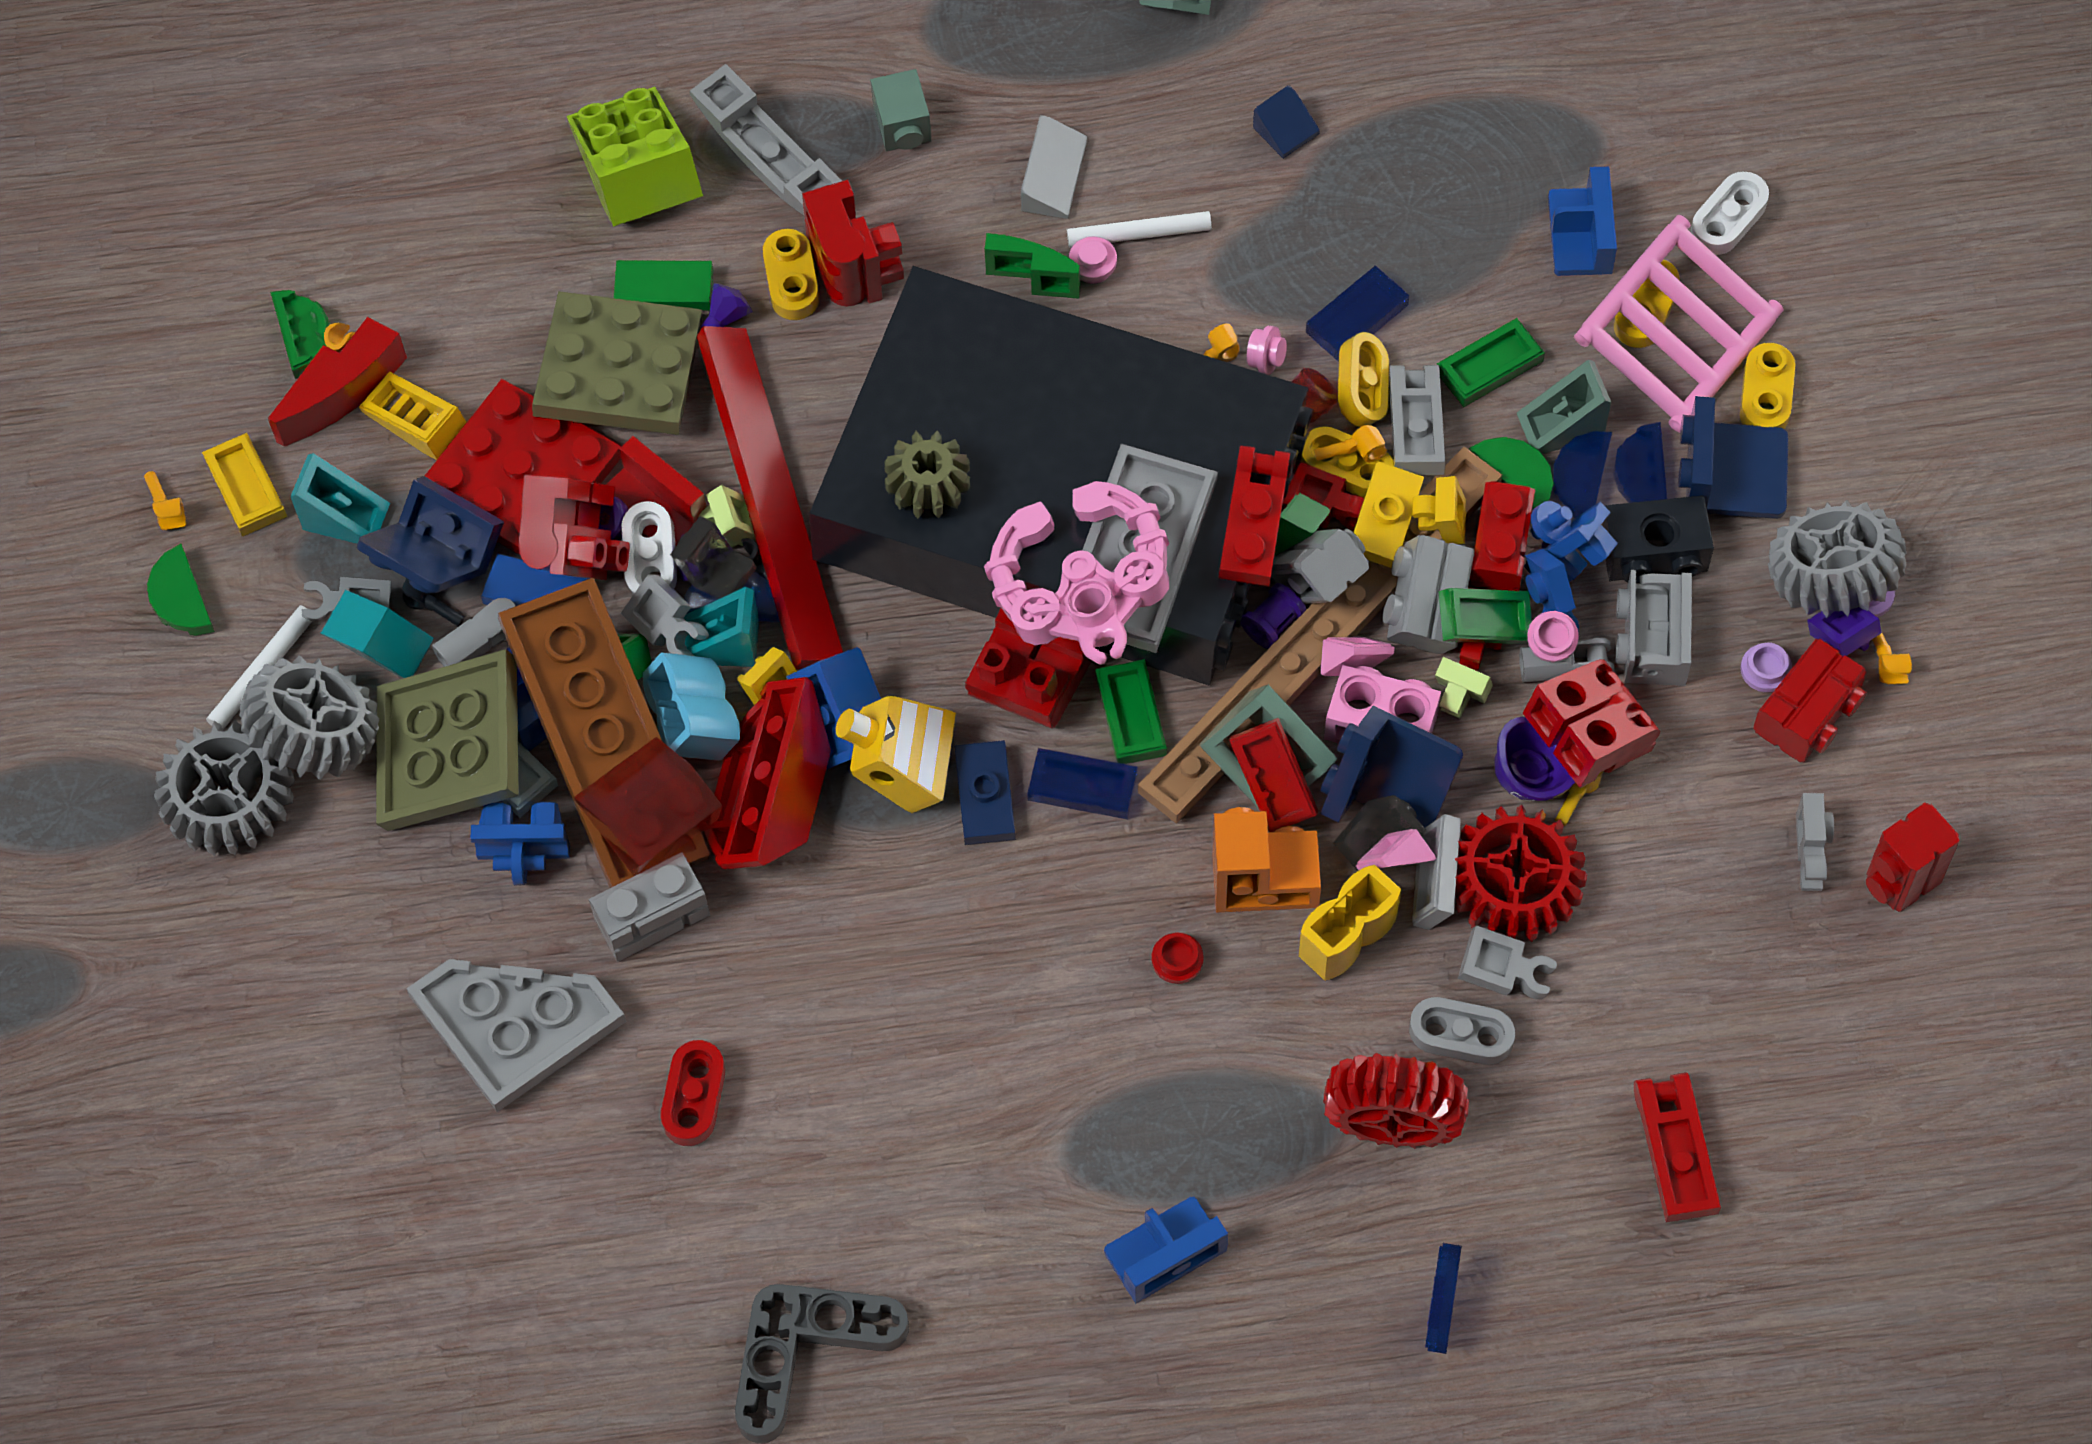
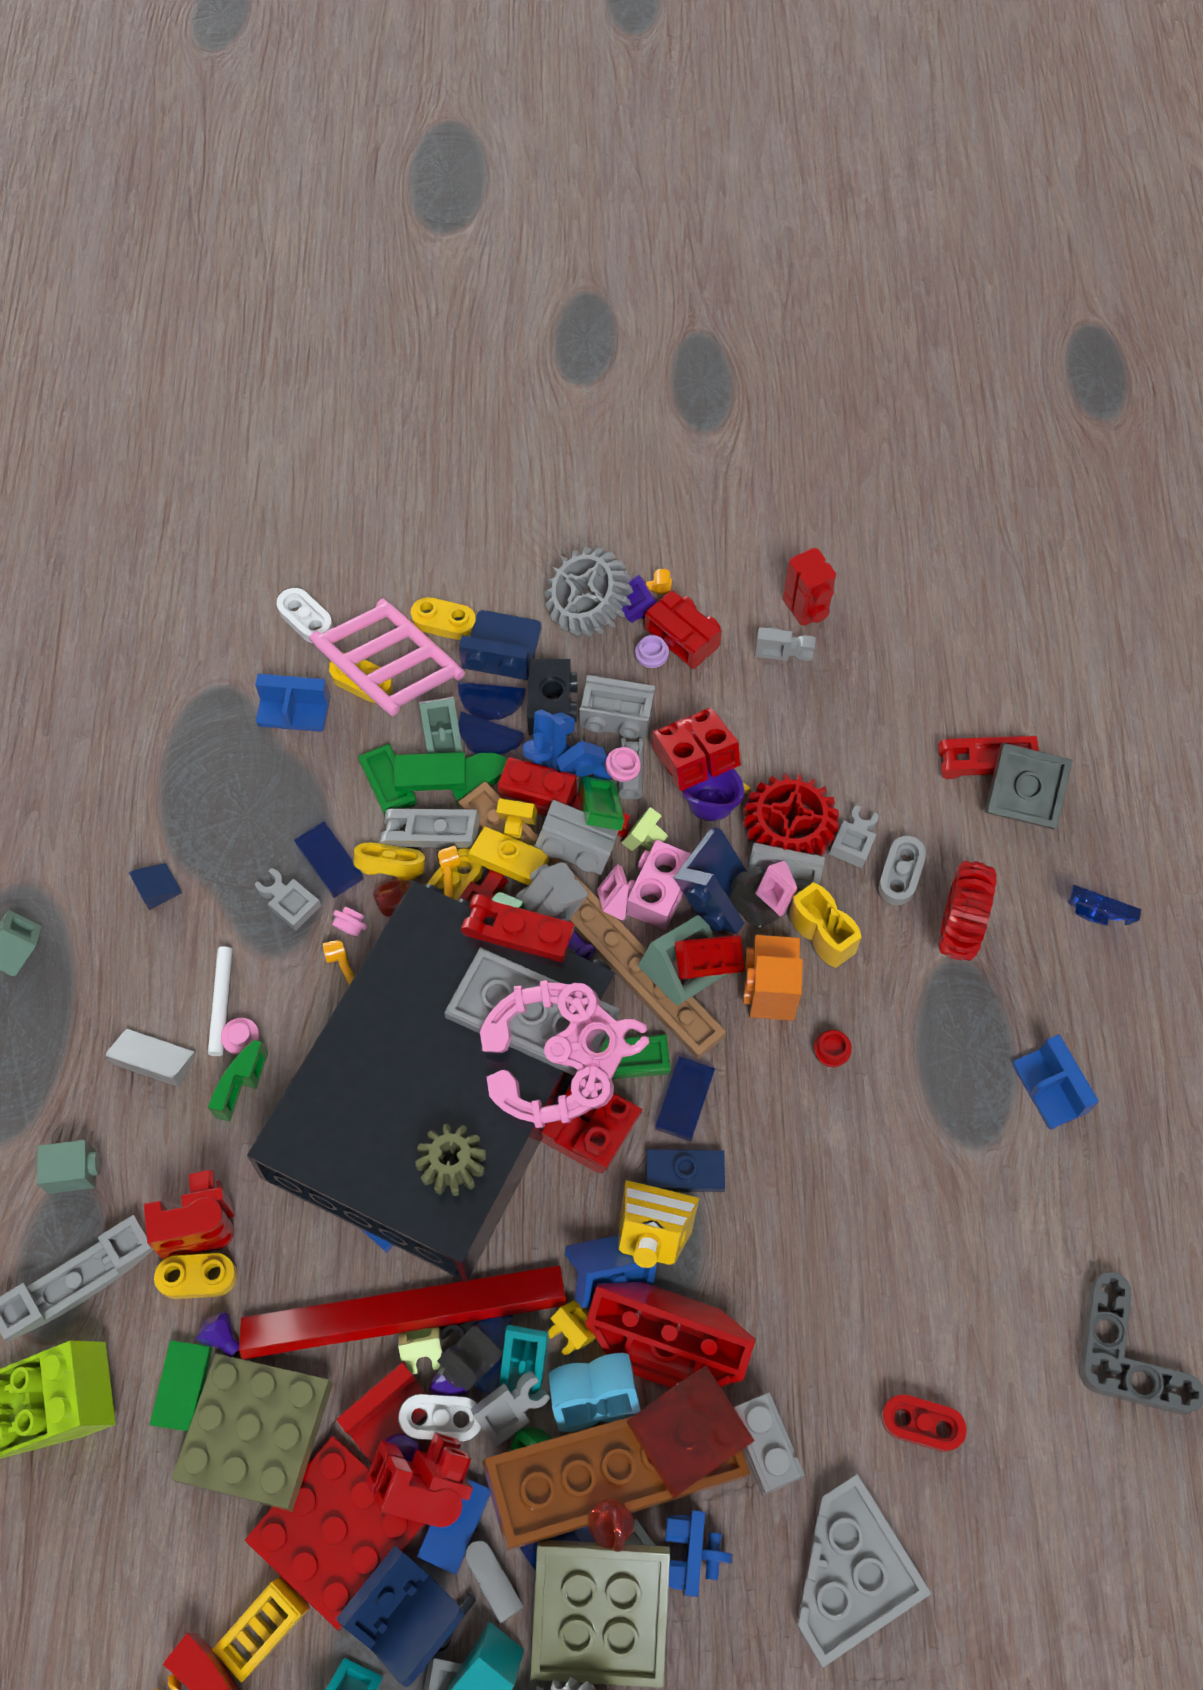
camera: 85 degrees left, 0 degrees up
none -> light grey plate [255,868,321,931]
none -> green tile [394,752,466,792]
none -> clear red tile [588,1499,634,1552]
none -> pearl dark grey plate [984,743,1073,829]

